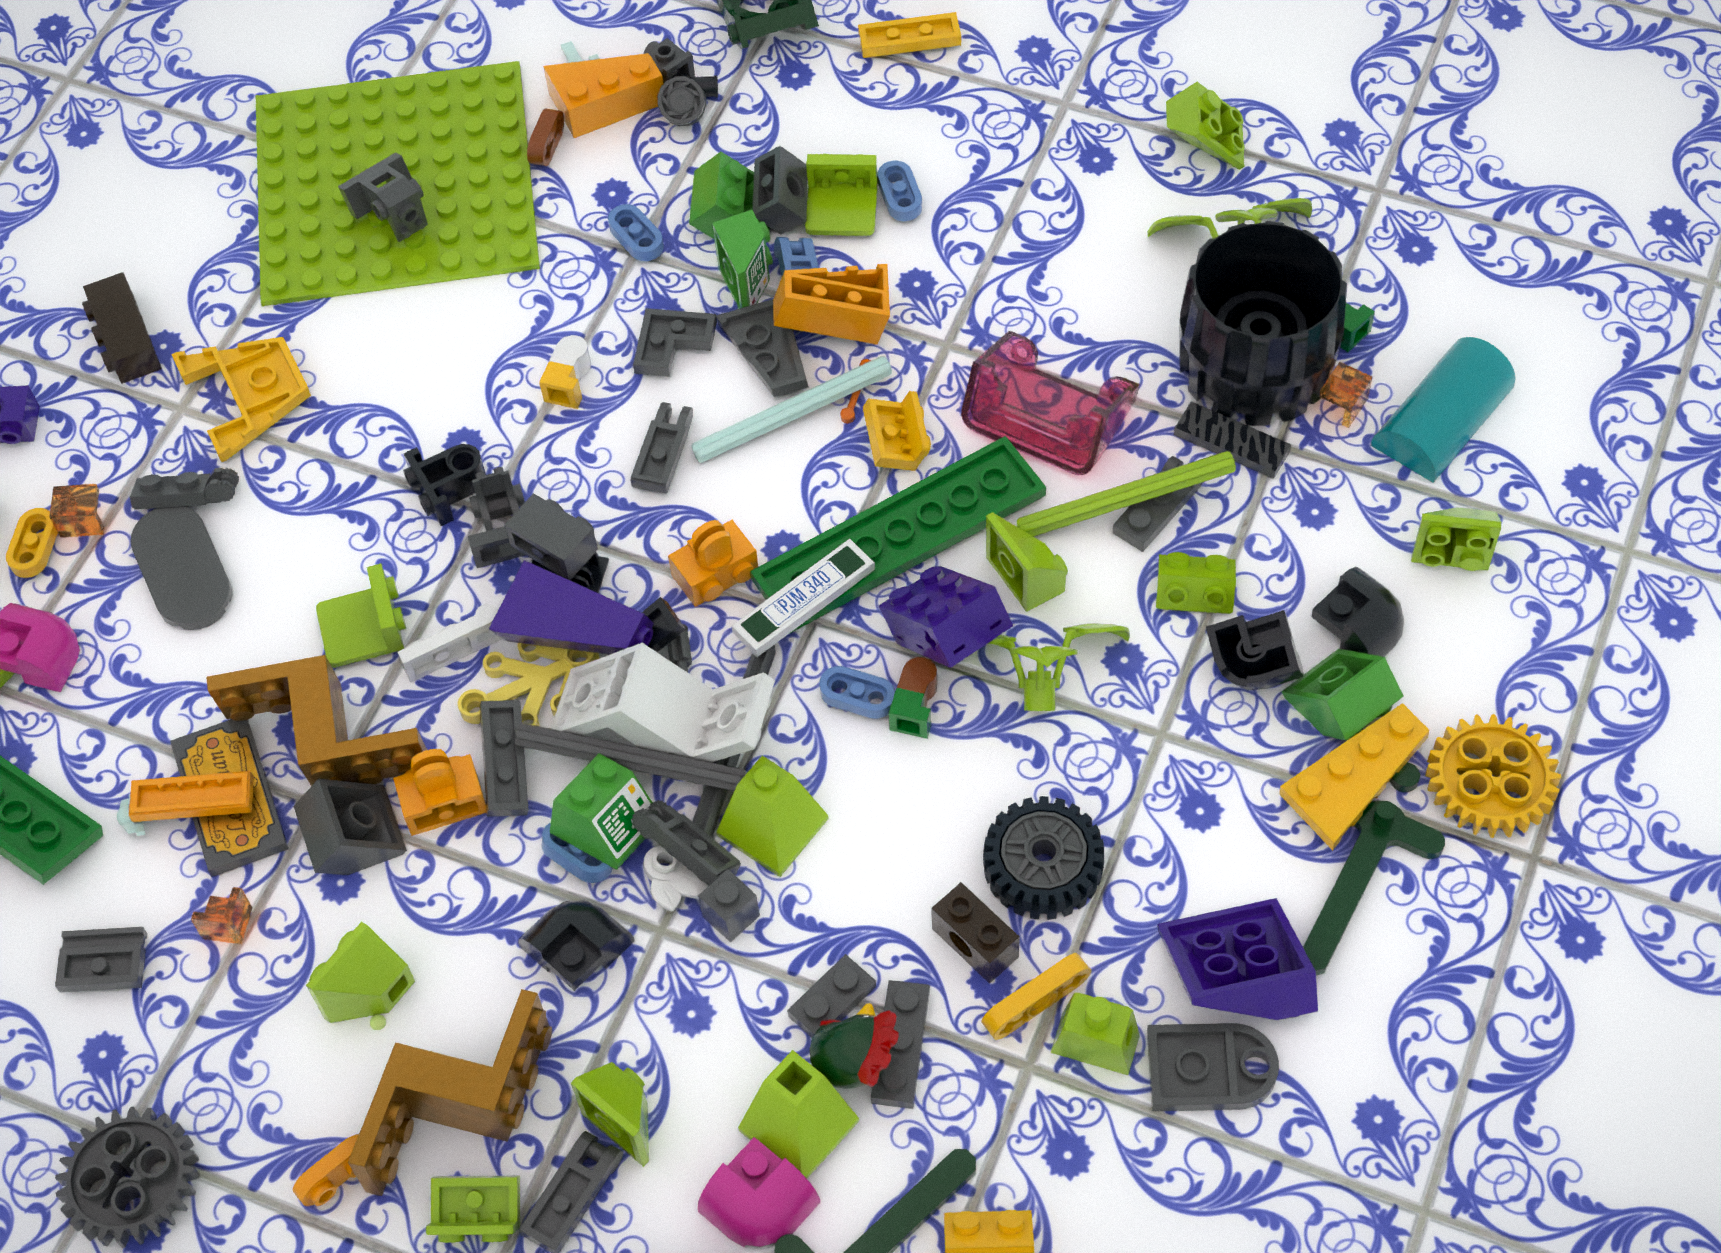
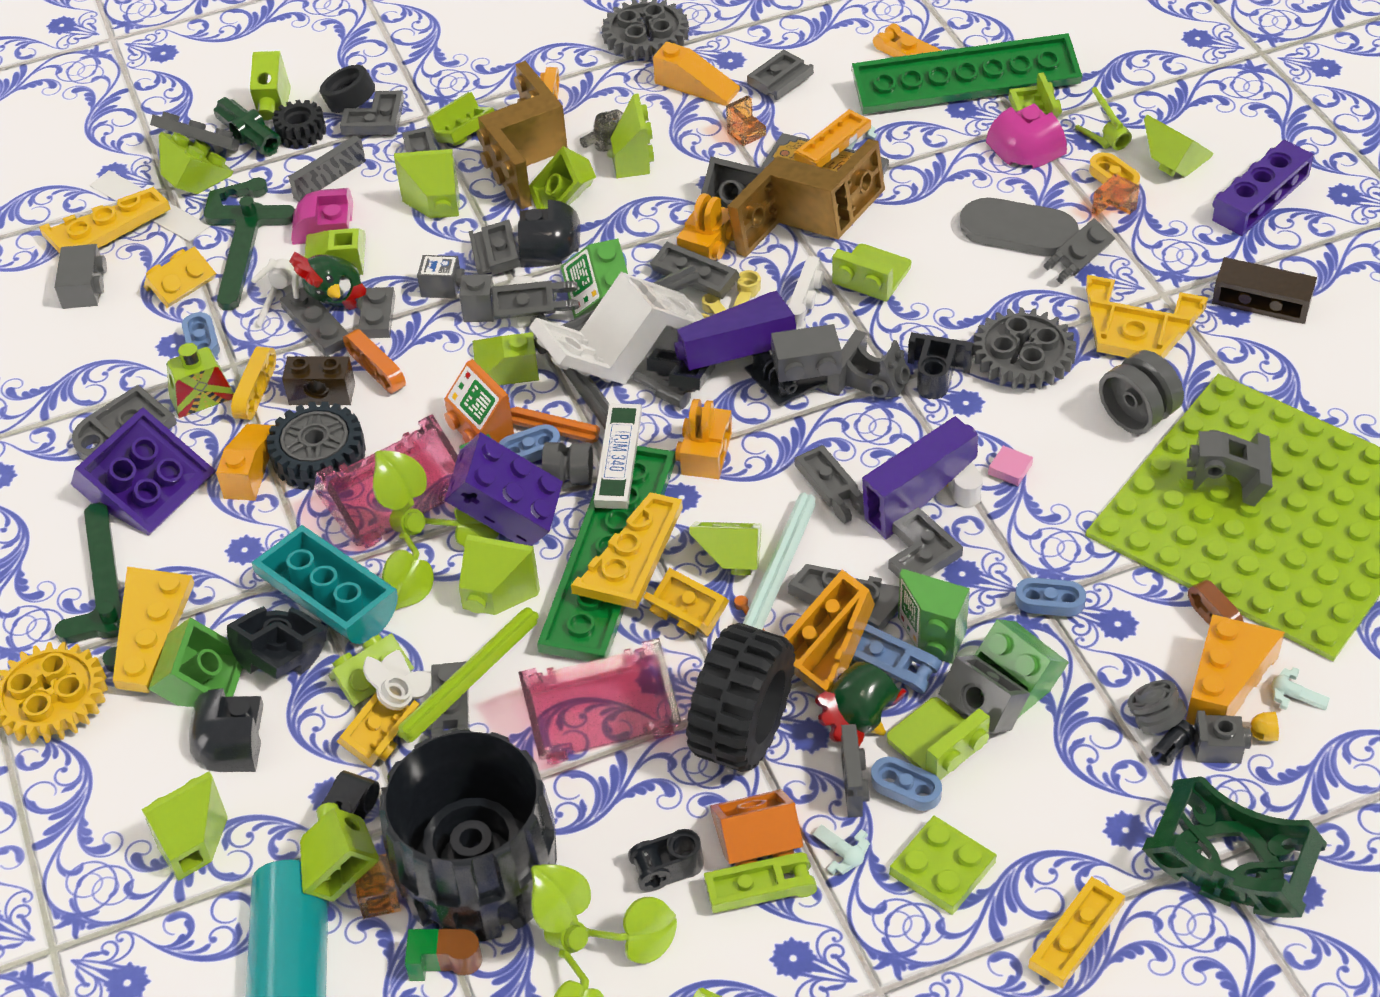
camera: 135 degrees right, 10 degrees down
none -> medium blue plate [182,312,220,358]
none -> light orange slope [216,424,276,501]
none -> white plant [251,258,299,327]
none -> teal brick [251,525,398,644]
none -> lime torso [300,803,380,902]
none -> clear pink windscreen [314,414,458,548]
none -> black piece [321,770,380,820]
none -> yellow bracket [337,692,420,768]
none -> orange beam [343,329,406,394]
none -> white plate [363,650,431,710]
none -> dark grey brick [417,255,465,299]
none -> slope [444,359,514,443]
none -> dark grey plate [469,219,521,275]
none -> orange axle [510,406,600,443]
none -> lime slope [529,146,596,209]
none -> dark grey wheel [542,442,593,485]
none -> yellow wing [571,492,683,609]
none -> clear smoke piece [580,109,623,152]
none -> black piece [628,829,704,892]
none -> light orange slope [653,41,740,106]
none -> black tyre [686,623,795,772]
none -> lime slope [689,521,762,575]
none -> lime plate [704,852,818,913]
none -> orange slope [710,789,804,866]
none -> light aqua piece [813,824,870,875]
none -> dark green piece [815,661,906,747]
none -> dark grey plate [841,724,870,818]
none -> dark purple slope [862,416,978,539]
none -> lime plate [889,815,997,916]
none -> dark grey gear [973,307,1077,390]
none -> bright pink tile [988,445,1033,486]
none -> dark grey wheel [1098,350,1184,435]
none -> yellow hinge [1251,711,1279,742]

